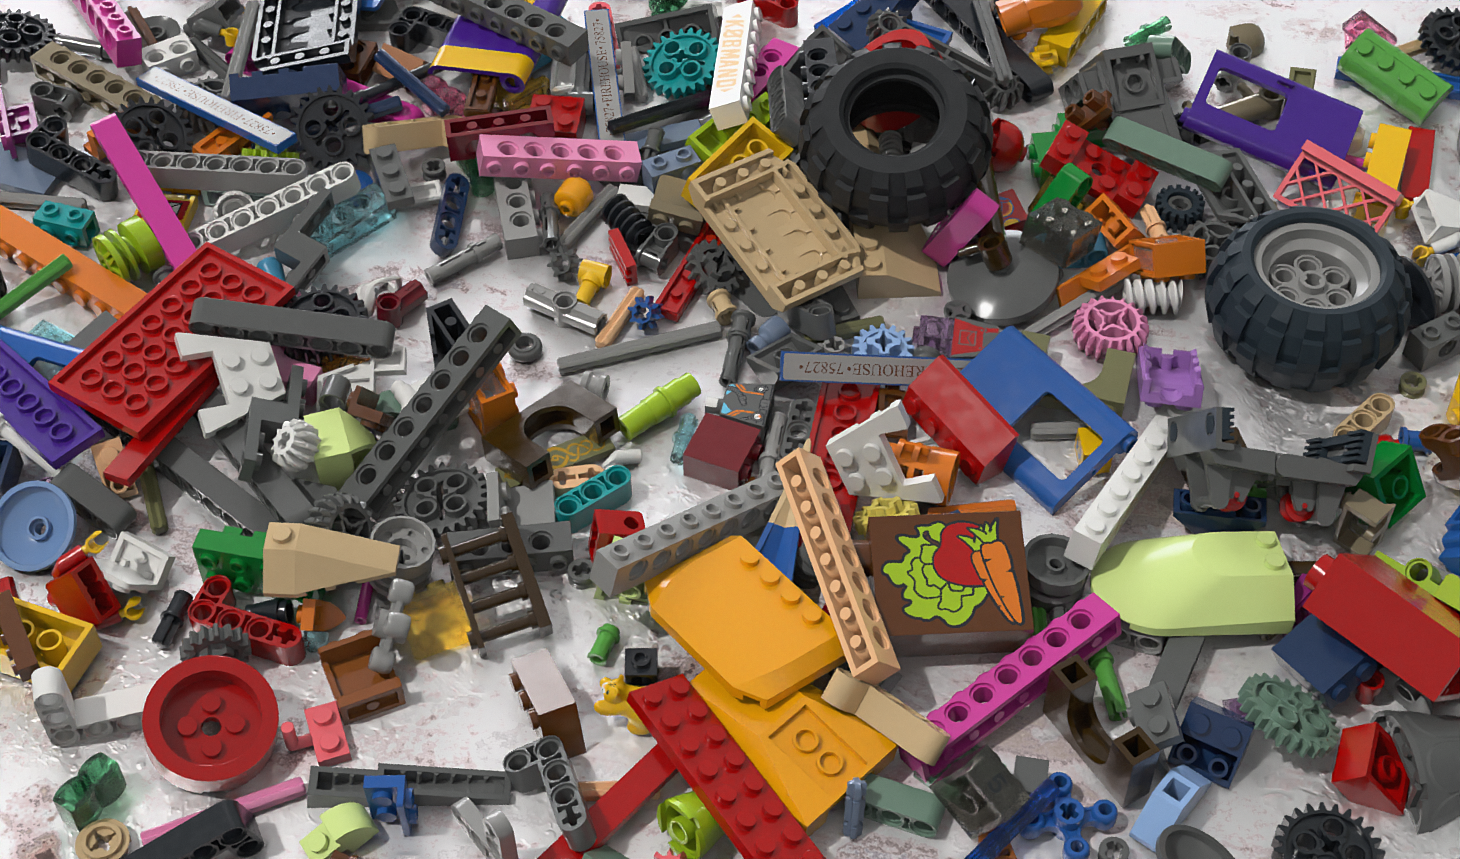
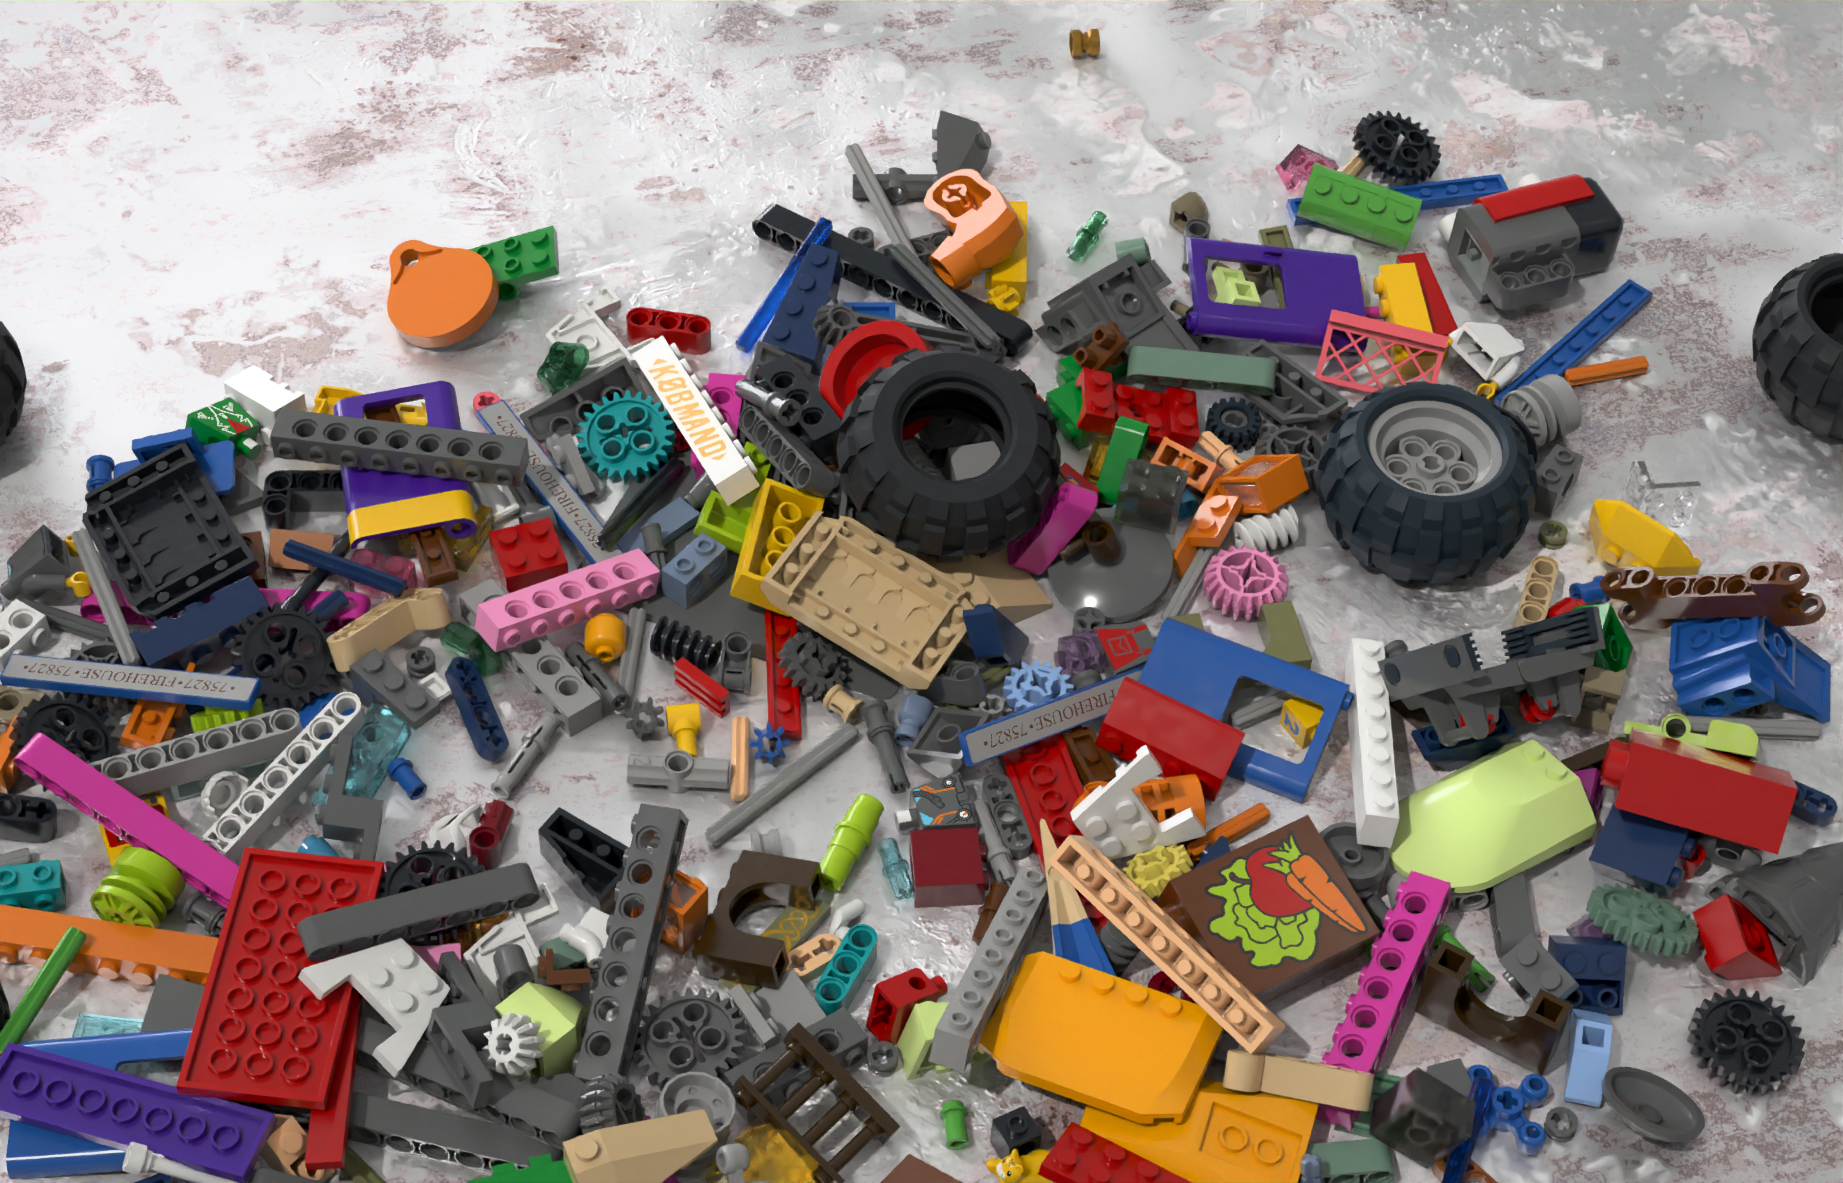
camera: 30 degrees left, 0 degrees up
dark red brick [444,105,555,162] -> none
white tile [617,184,654,213] -> none
dark tan bracket [647,174,704,236] -> none
medium lavender piece [1136,343,1204,411] -> none
none -> blue pin [388,757,427,800]
none -> dark grey pin [735,379,802,427]
none -> dark blue slope [963,604,1029,668]
none -> yellowish green brick [1212,266,1261,307]

